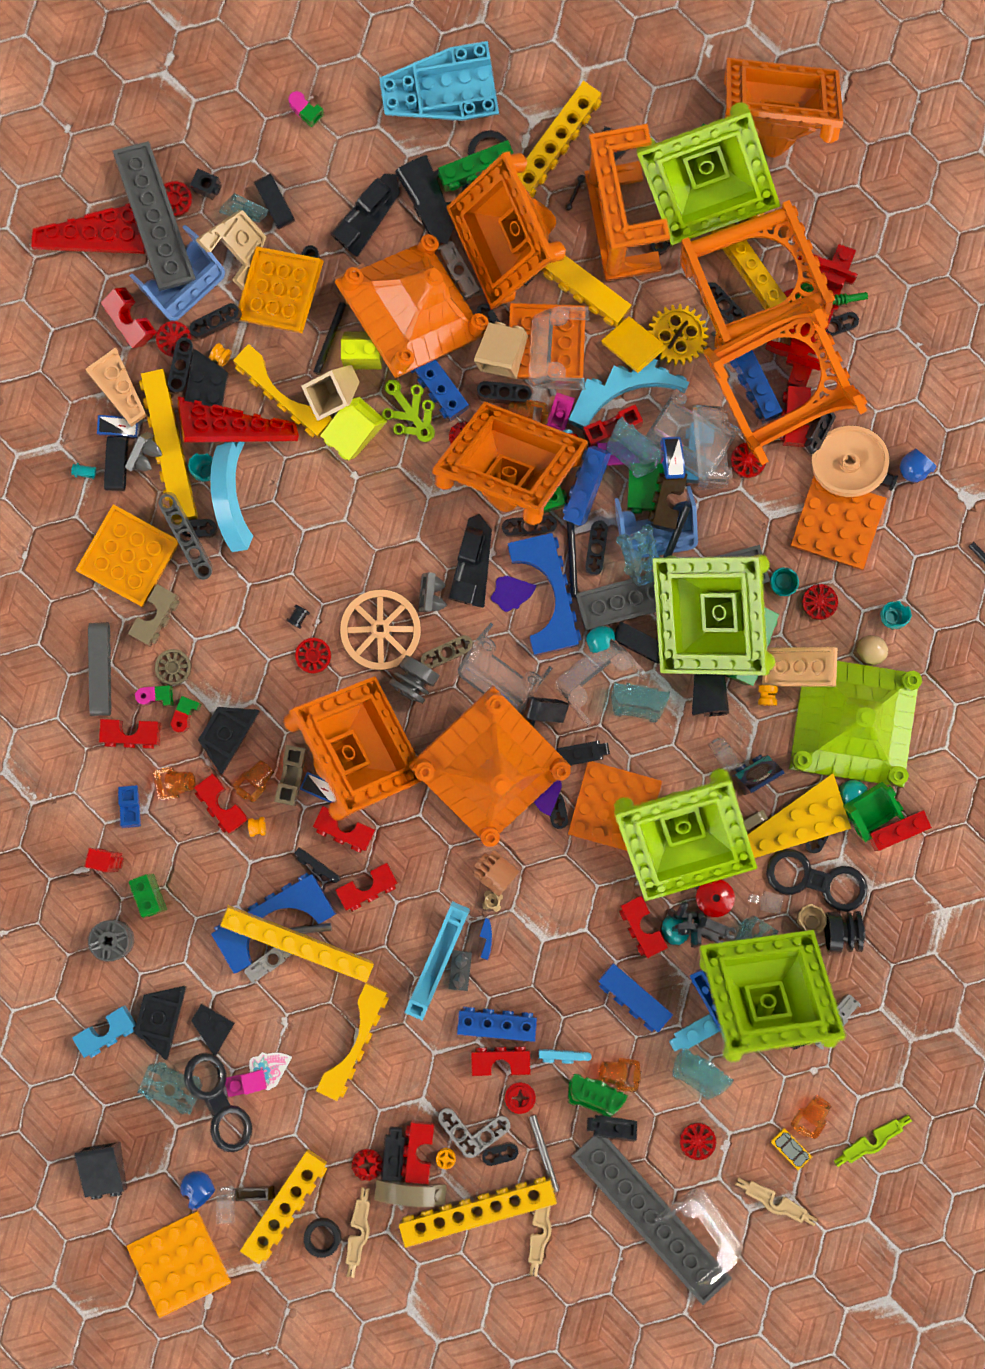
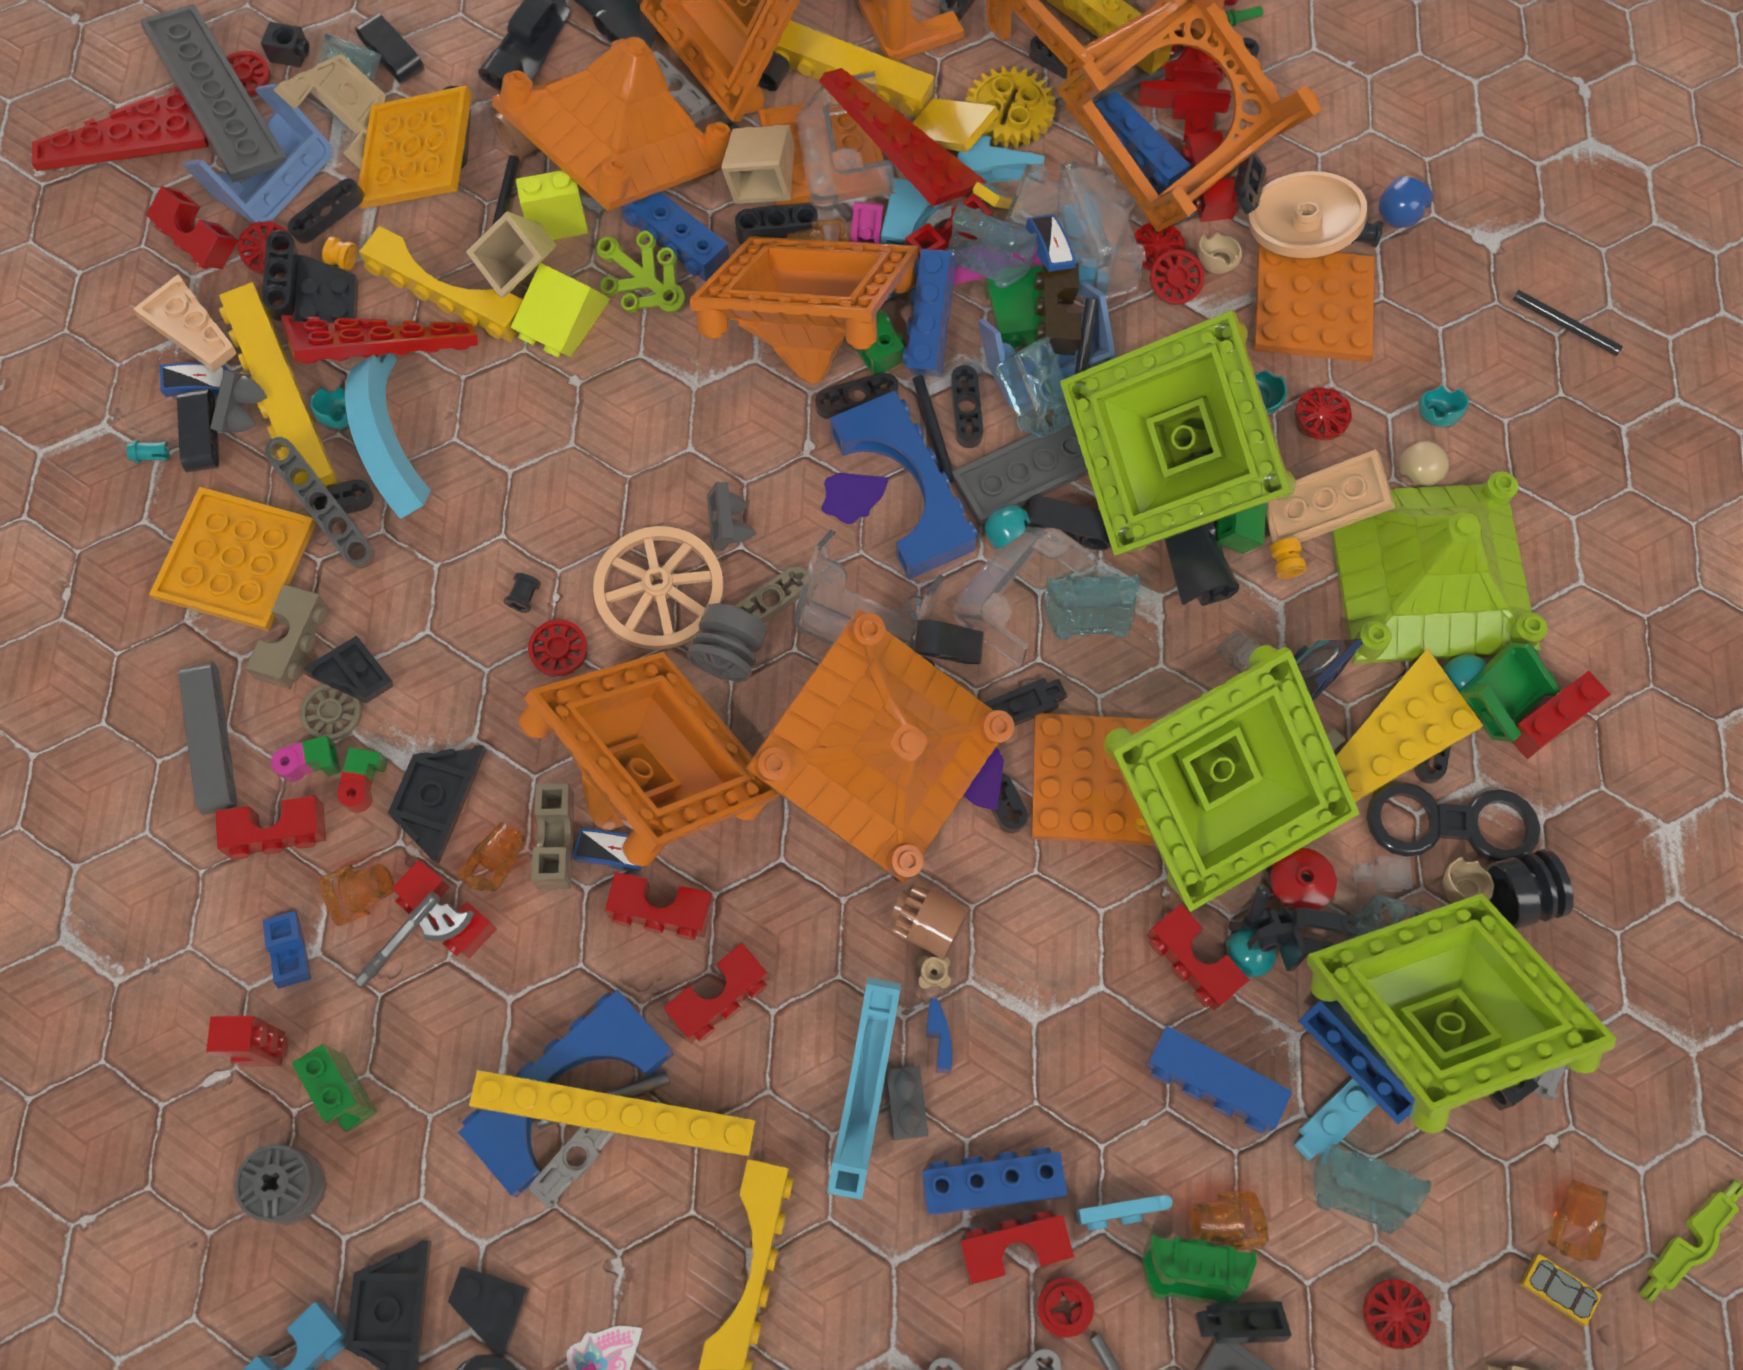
camera: 15 degrees left, 15 degrees down
light orange wheel [248,817,266,837] -> none
black hinge [294,847,341,883] -> none
black panel [448,514,492,608] -> none
none -> black wing [304,636,393,703]
none -> dark grey piece [355,892,474,987]
none -> red wing [819,68,987,207]
none -> yellow tile [972,182,1018,210]
none -> red wheel [1149,250,1204,305]
none -> tan hair [1197,232,1243,274]

